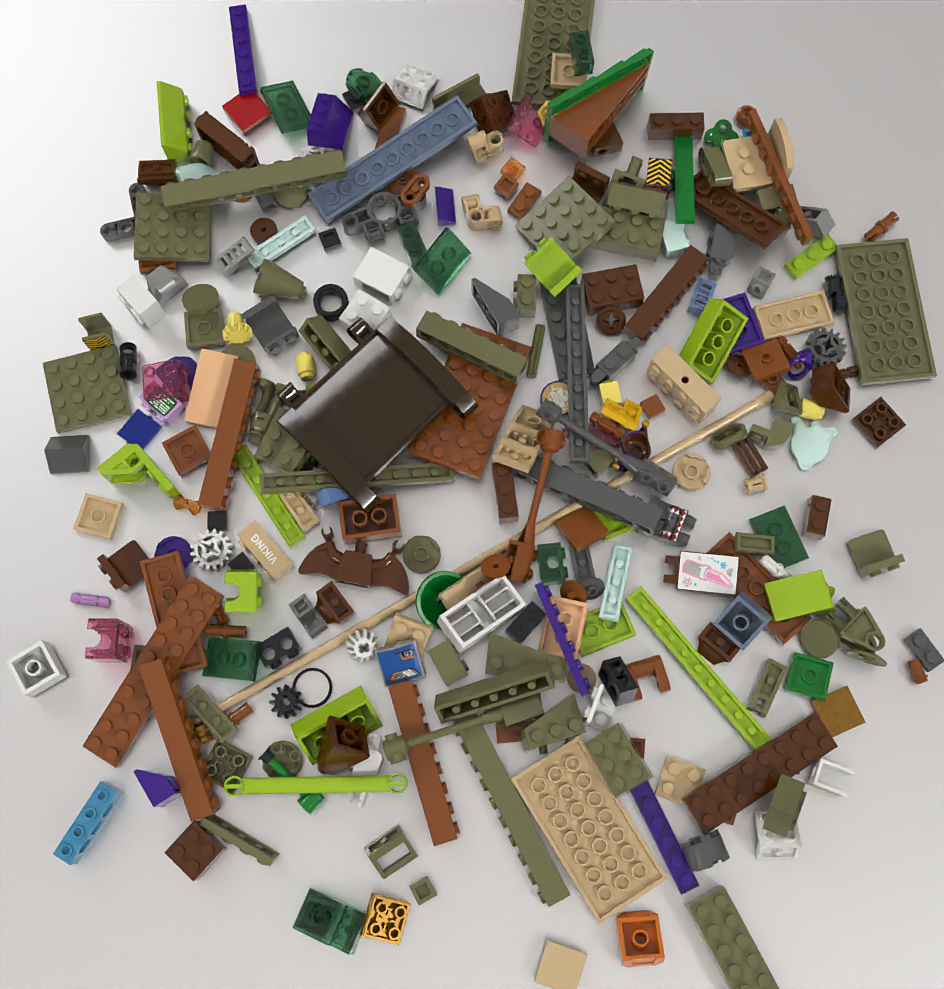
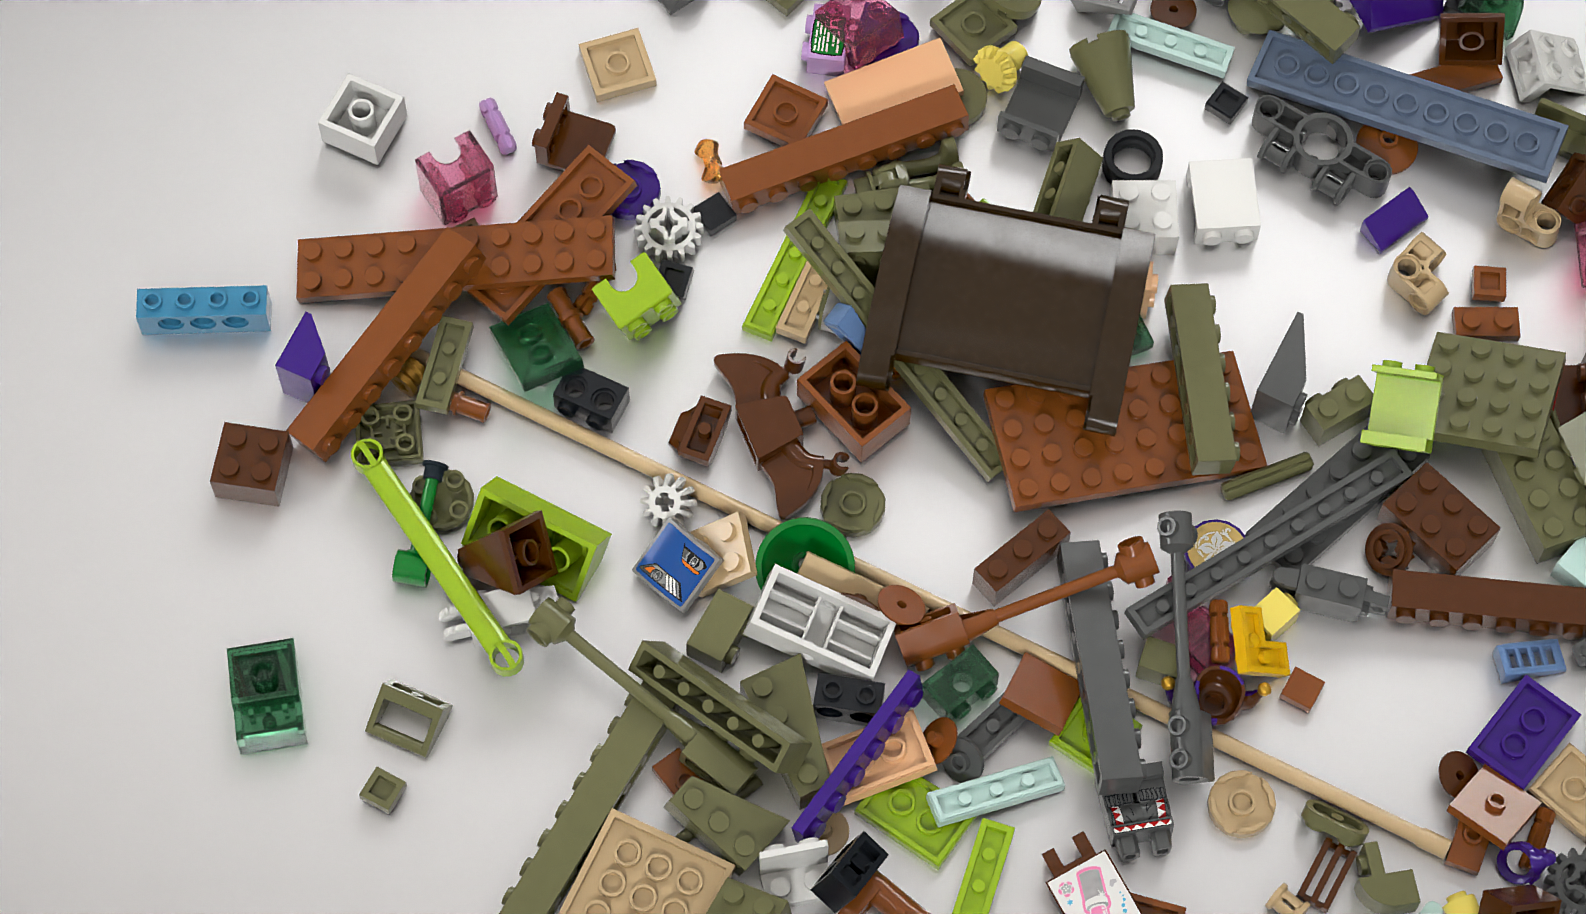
camera: 55 degrees right, 10 degrees down
lime bracket [96,444,183,500] -> none
clear blue piece [117,409,162,450] -> none
olive plate [200,814,280,866] -> none
tan brick [237,520,294,581] -> none
black gear [269,684,304,719] -> none
dark grey slope [288,594,328,639] -> none
black piece [292,668,332,708] -> none
light yellow brick [295,352,316,381] -> none
pearl gold tile [359,893,411,945] -> none
dark orange brick [388,680,460,846] -> none
clear green brick [397,221,428,268] -> none
dark orange plate [400,173,430,207] -> none
clear green tile [413,228,471,294] -> none
tan slope [492,405,555,473] -> none
clear orange plate [500,157,526,181] -> none
tan brick [647,345,722,424] -> none
lime slope [679,298,749,384] -> none
olive slope [771,381,803,415] -> none

